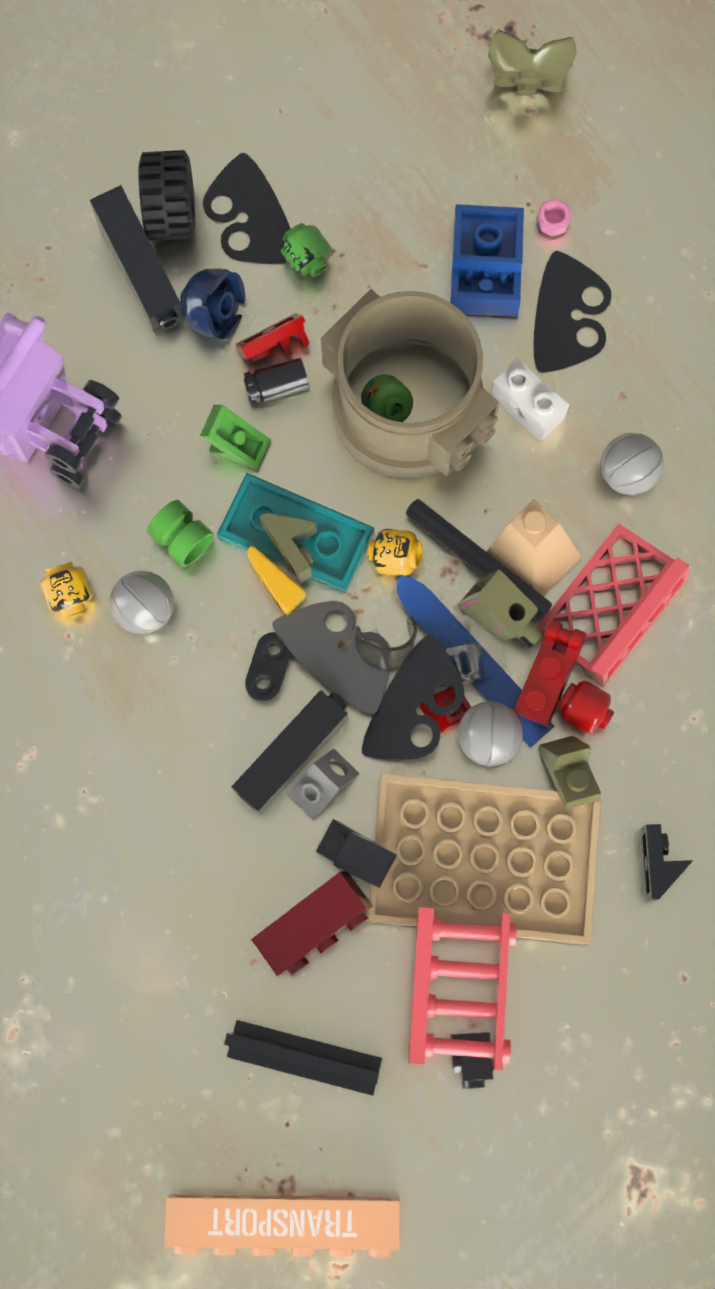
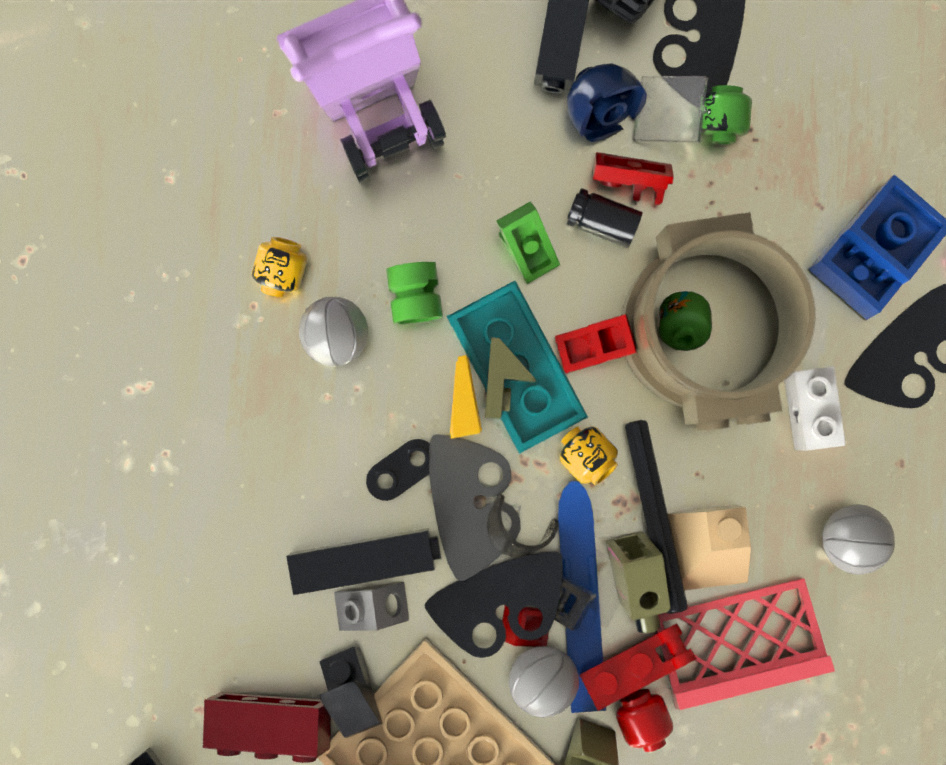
camera: 30 degrees right, 10 degrees up
none -> red slope [555,314,638,373]
none -> clear piece [634,76,708,143]

